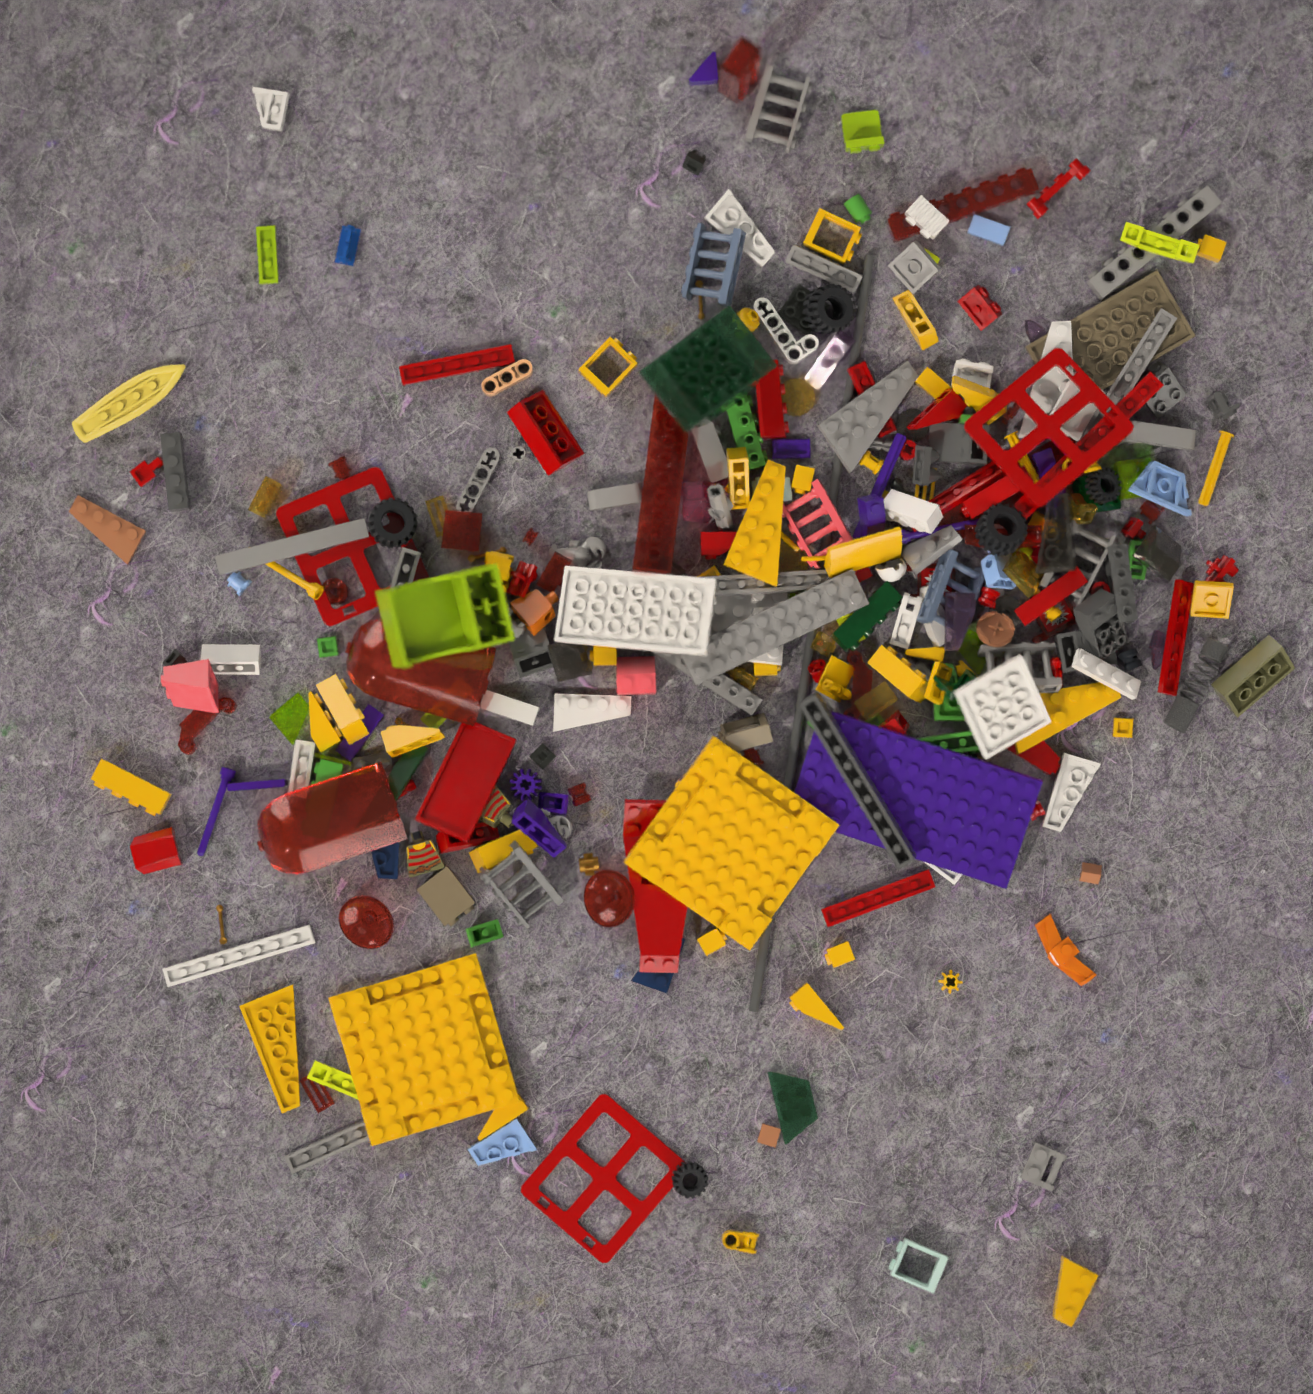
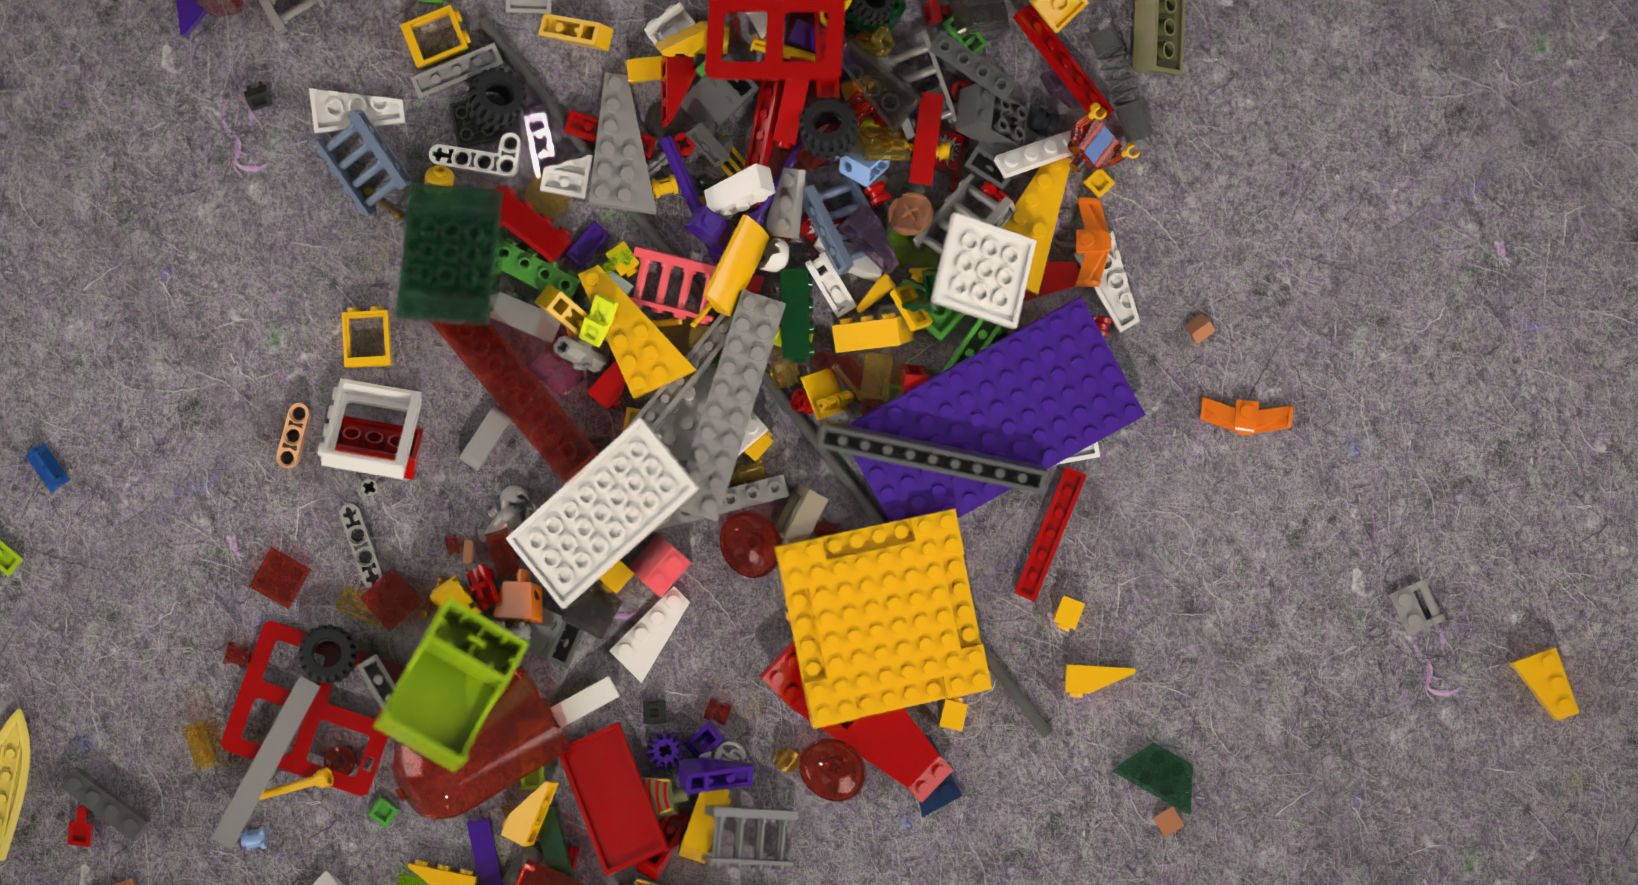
camera: 45 degrees left, 0 degrees up
yellow wedge [316,674,369,745] -> none
red plate [399,344,515,386] -> none
light aqua window [888,1237,949,1293] -> none
yellow gear [938,970,962,994] -> none
none -> clear red plate [249,547,312,609]
none -> white piece [318,378,422,479]
none -> nougat tile [463,540,476,564]
none -> white wing [540,155,593,199]
none -> neon yellow slope [579,293,619,347]
none -> clear neon green arm [603,250,634,273]
none -> clear yellow slope [688,325,709,348]
none -> clear red dish [720,511,782,578]
none -> clear yellow hinge [831,362,865,401]
none -> torso [1067,103,1140,173]
none -> orange plate [1076,198,1111,287]

